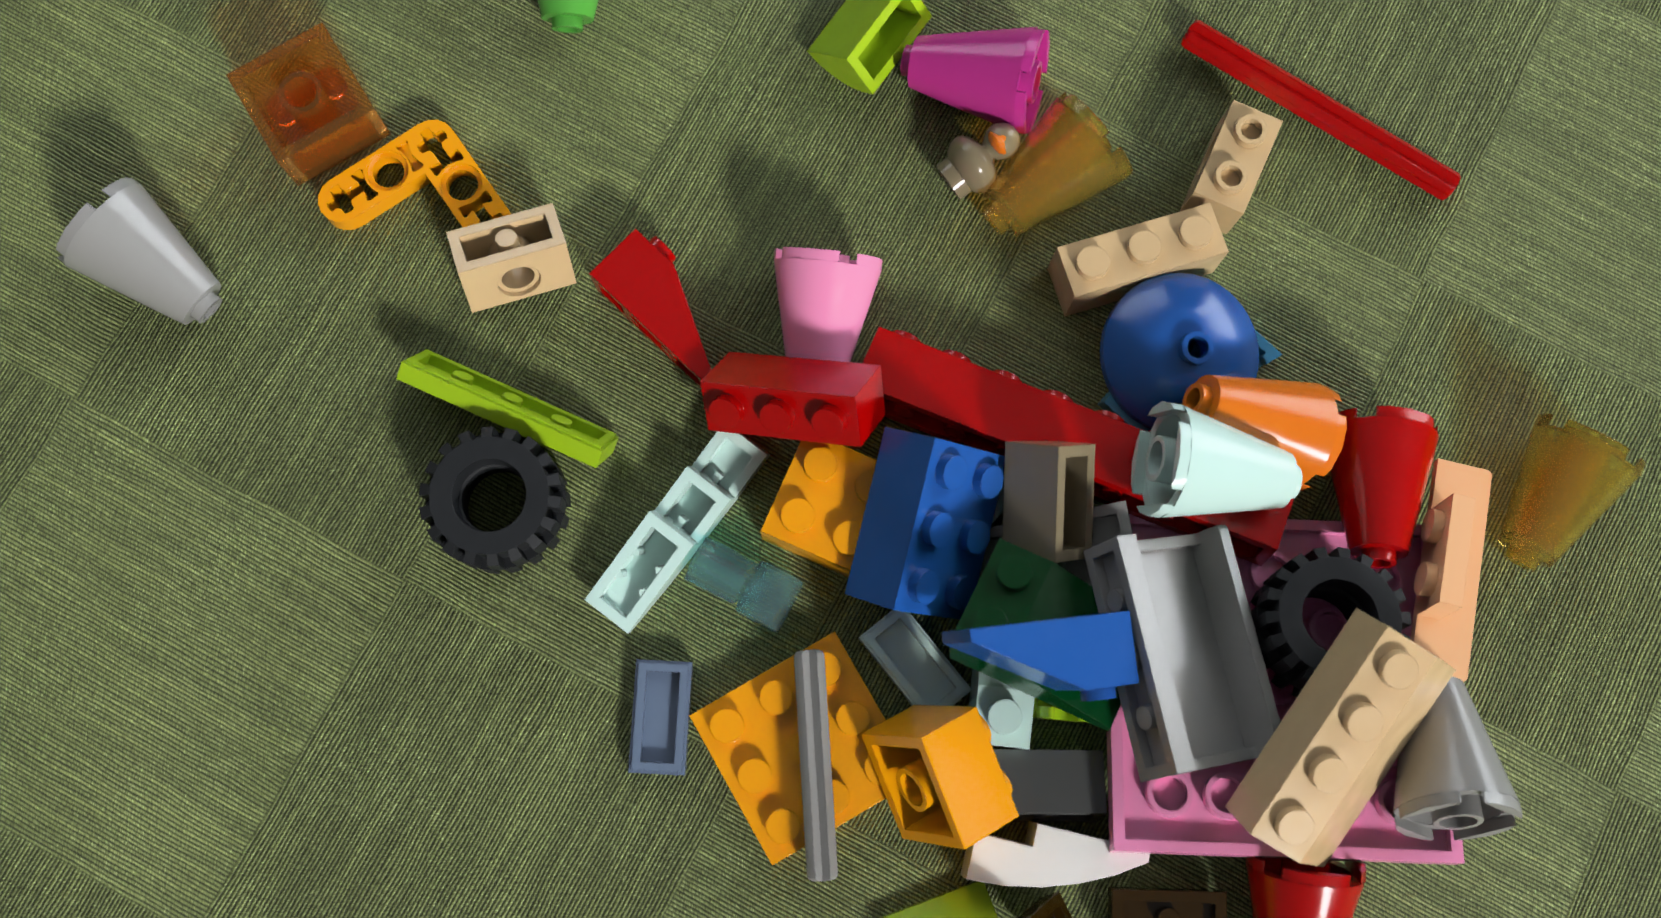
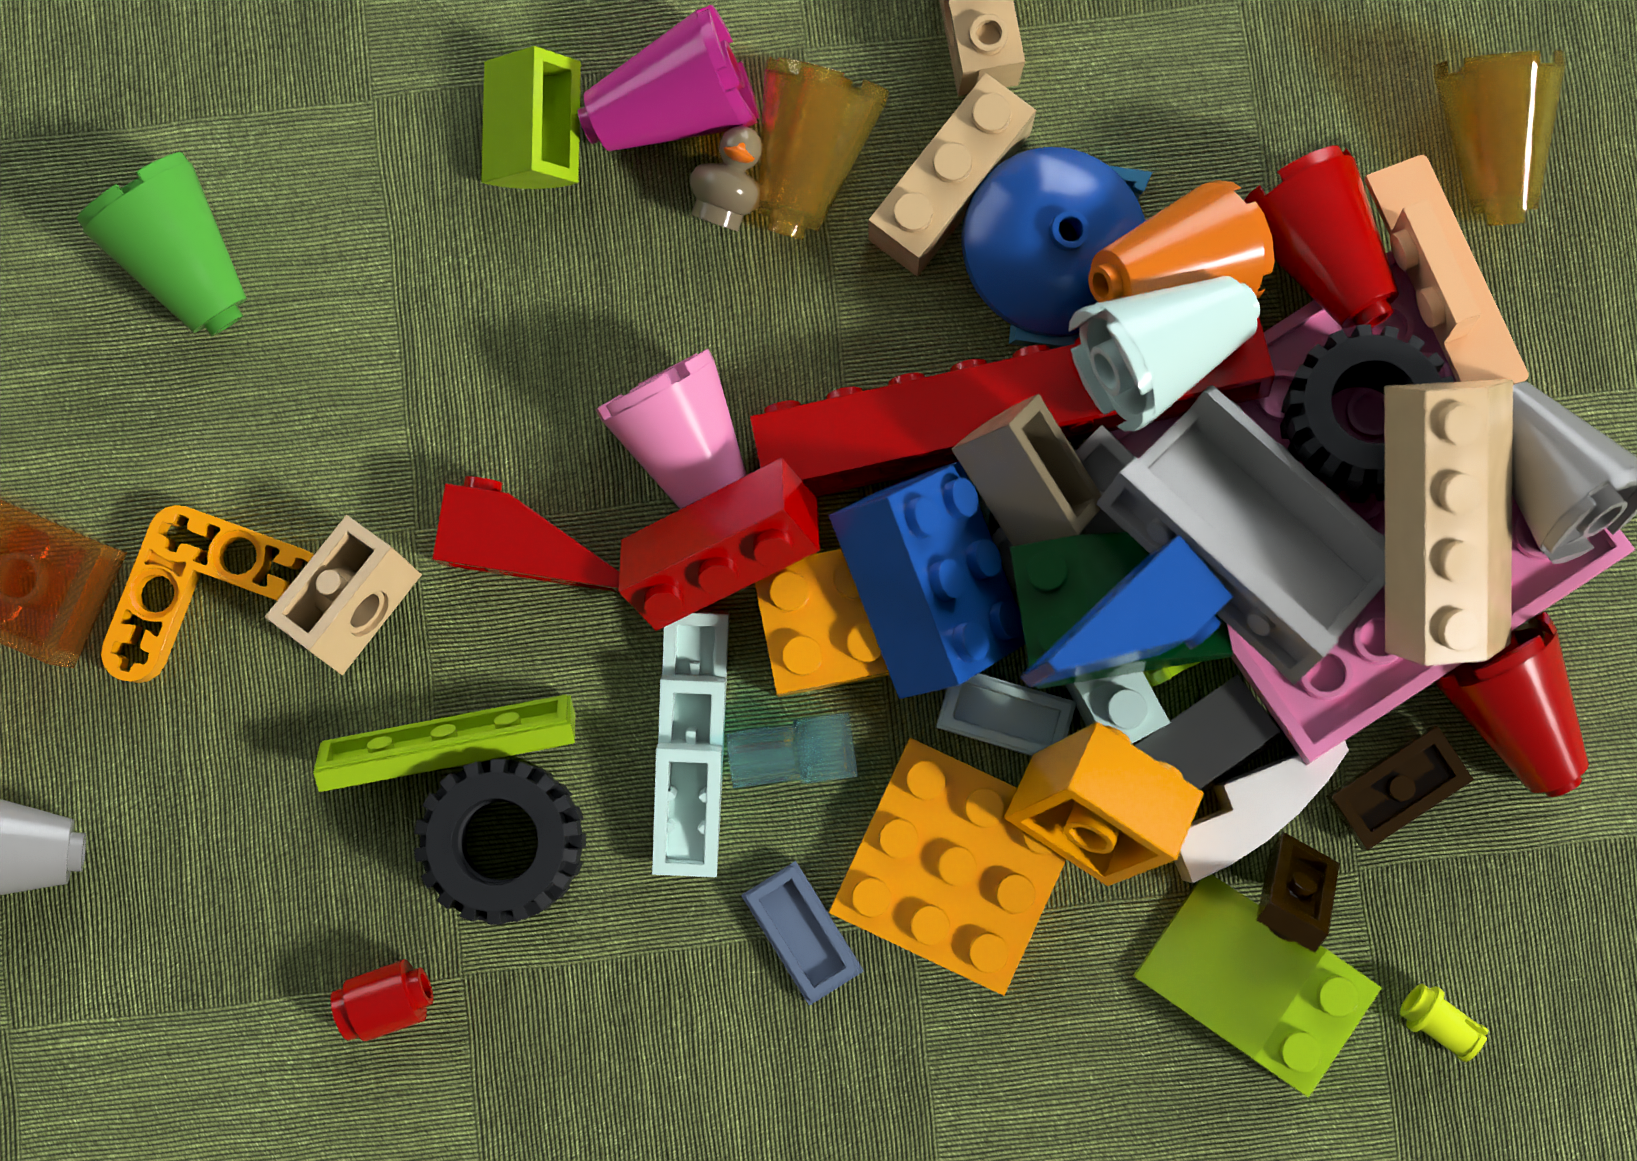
camera: 30 degrees left, 5 degrees up
light grey axle [794,649,838,882] -> none
none -> red brick [330,959,434,1042]

